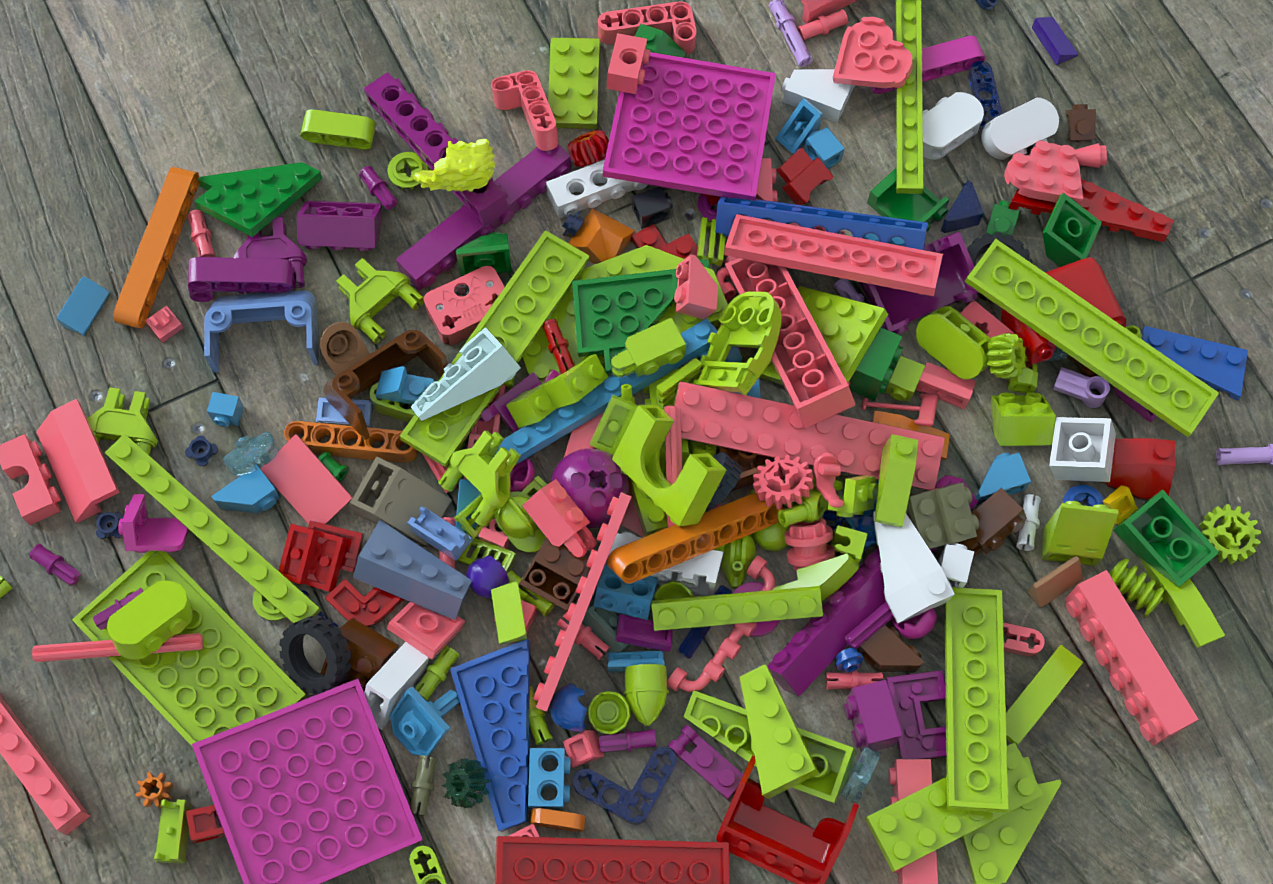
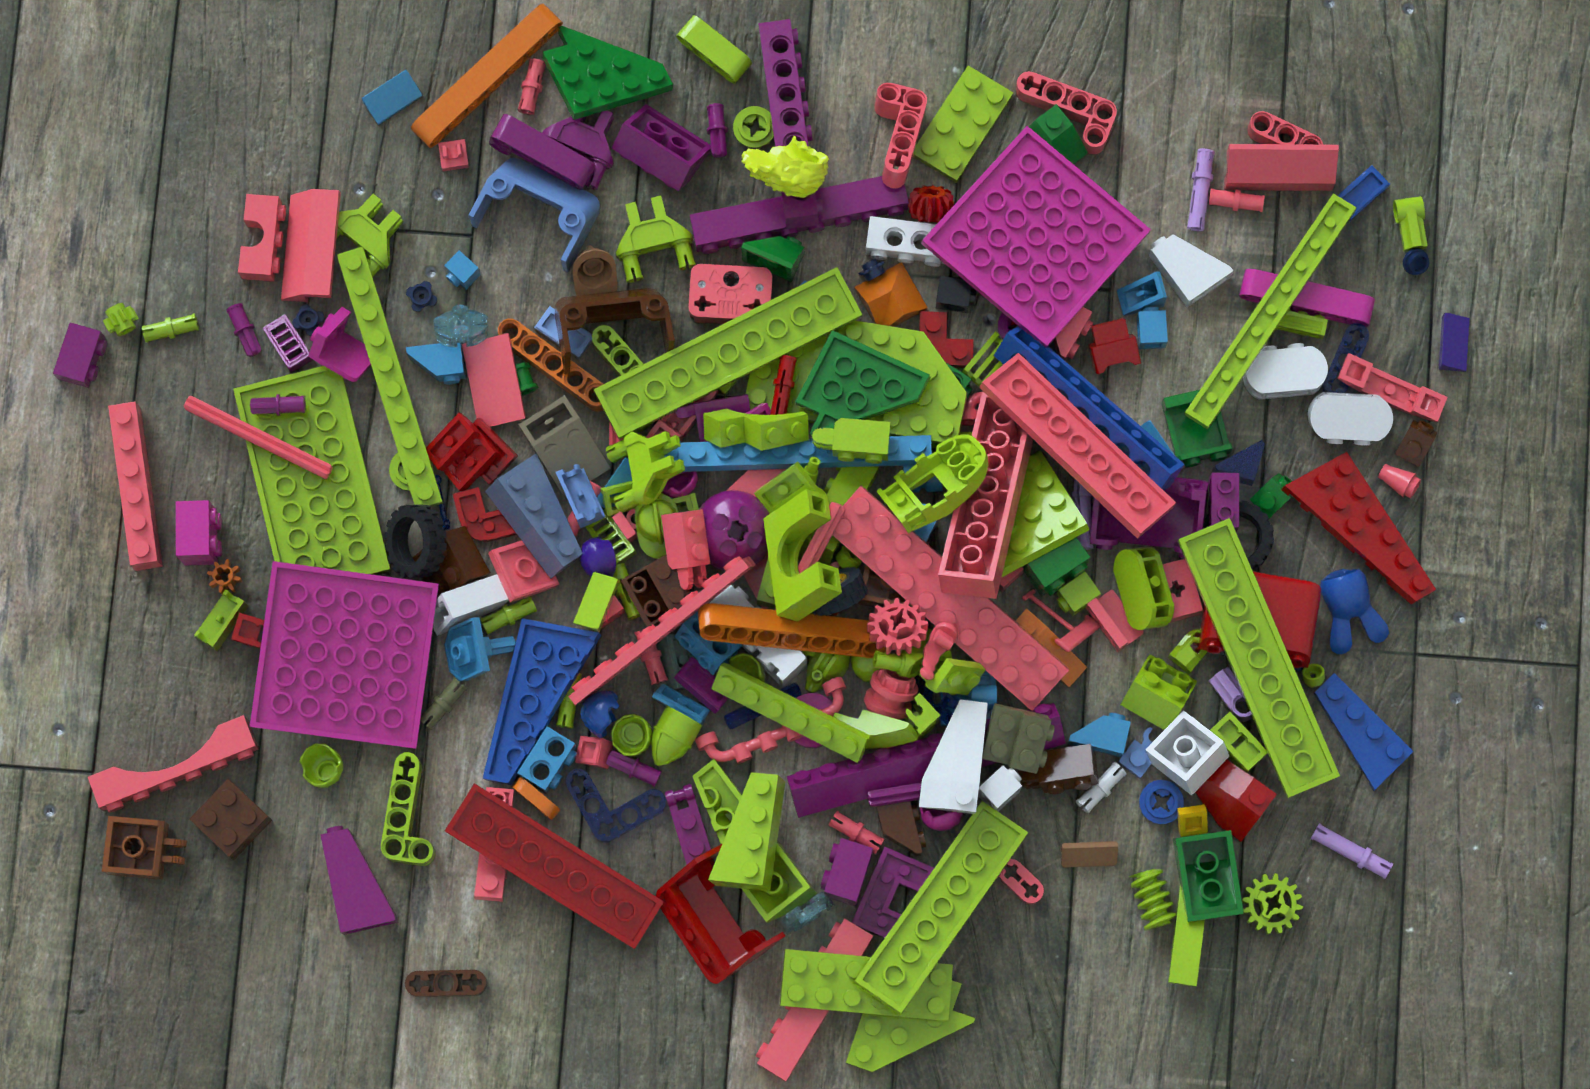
camera: 35 degrees right, 10 degrees up
lime brick [107,580,193,660] -> none
dark azure slope [376,366,434,404] -> none
light aqua wedge [411,328,521,421] -> none
clear green gear [441,758,491,808] -> none
coral brick [607,33,650,94] -> none
lime tile [656,358,702,409] -> none
coral slope [674,254,718,319] -> none
coral plate [832,17,913,88] -> none
blue plate [836,648,864,673] -> none
lime slope [875,434,918,528] -> none
lime gear [986,333,1027,379] -> none
coral plate [1004,140,1083,205] -> none
lime slope [1006,645,1083,746] -> none
lime slope [1041,501,1118,566] -> none
green slope [1043,193,1102,267] -> none
coral brick [1065,570,1199,746] -> none
none -> dark pink brick [176,500,222,566]
none -> magenta slope [262,314,313,373]
none -> medium blue plate [1118,727,1152,779]
none -> magenta brick [1208,472,1239,532]
none -> lime brick [1210,712,1268,773]
none -> lime piece [1276,309,1328,340]
none -> blue piece [1320,569,1389,654]
none -> coral slope [1337,353,1448,422]

